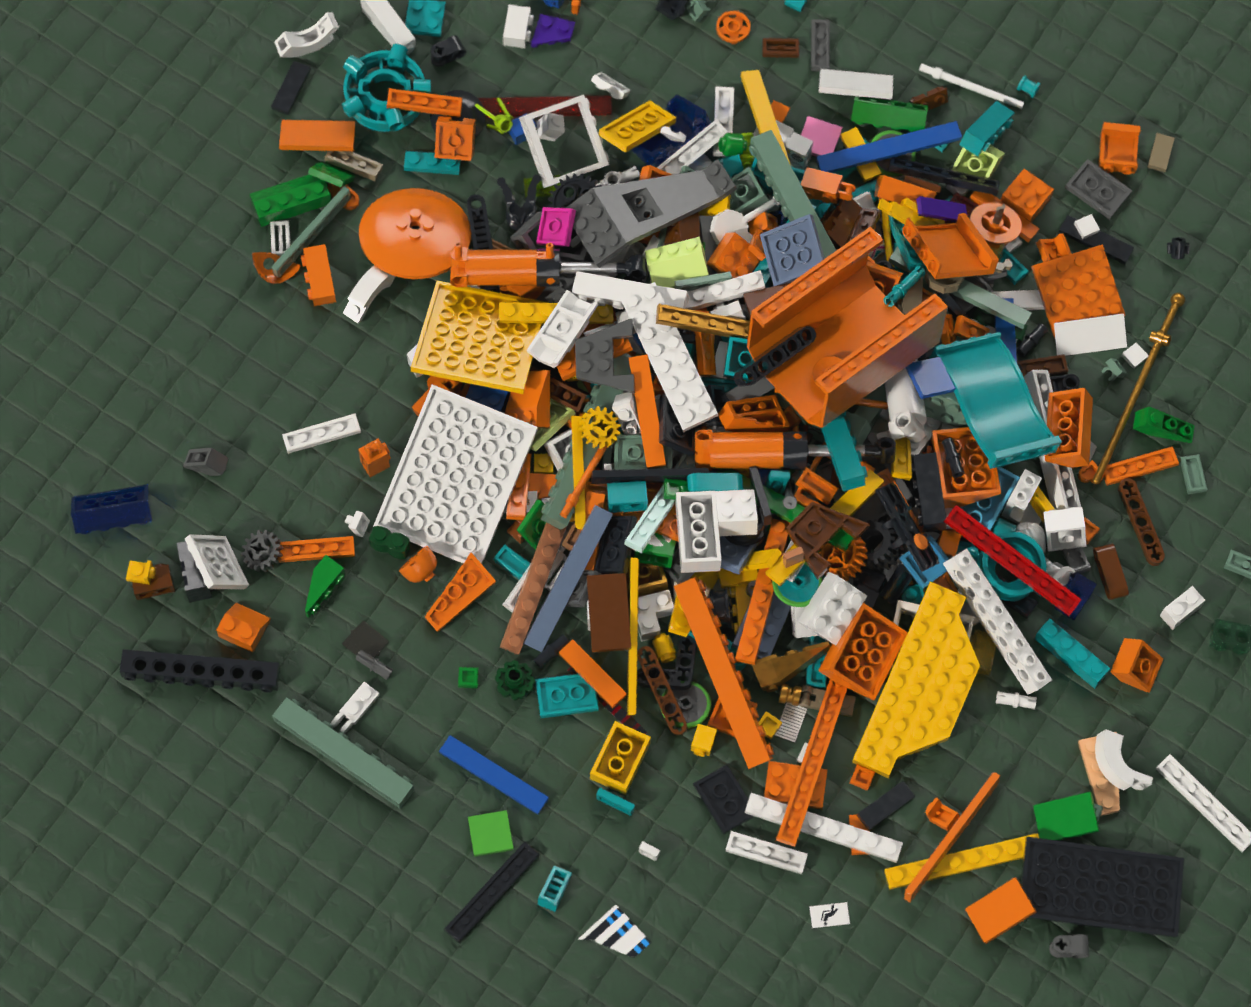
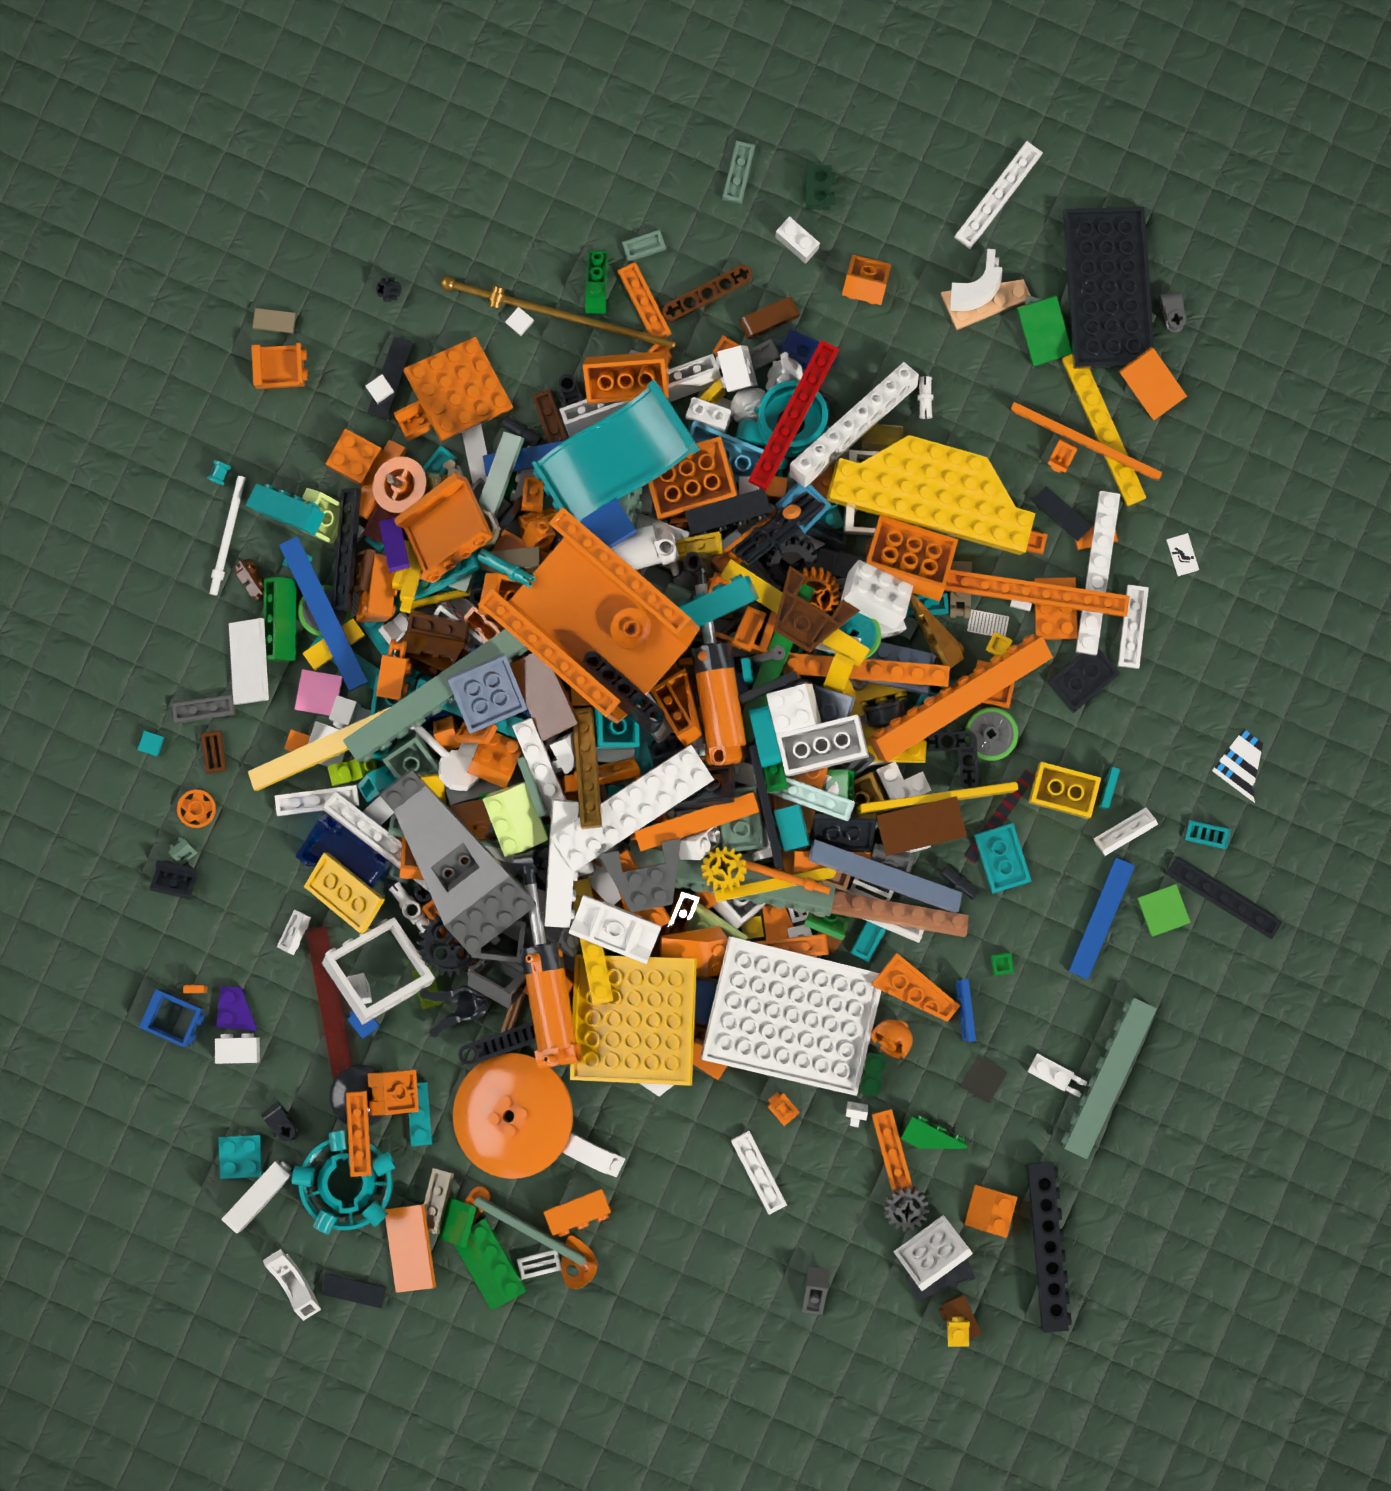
camera: 95 degrees left, 15 degrees up
clear blue slope [71,484,152,534] -> none
dark grey axle [356,650,393,680] -> none
lime plant [475,97,513,134] -> none
dark green plant [495,660,535,701] -> none
dark pink tile [536,207,576,247] -> none
orange tile [559,639,627,708] -> none
reddish brown beam [637,646,688,735] -> none
white tile [639,841,660,861] -> none
yellow brick [652,633,676,663] -> none
white tile [660,126,687,142] -> none
yellow brick [691,724,717,757] -> none
green head [719,133,747,157] -> none
pearl gold wheel [779,683,802,706] -> none
nougat tile [783,547,804,568] -> none
black pin [942,438,965,478] -> none
teal brick [1035,619,1110,689] -> none
white sticker [1054,314,1127,356] -> none
dark grey plate [1065,159,1132,220] -> none
sand green tile [1102,358,1127,381] -> none
none -> blue tile [956,979,976,1042]
none -> white plate [1094,808,1158,856]

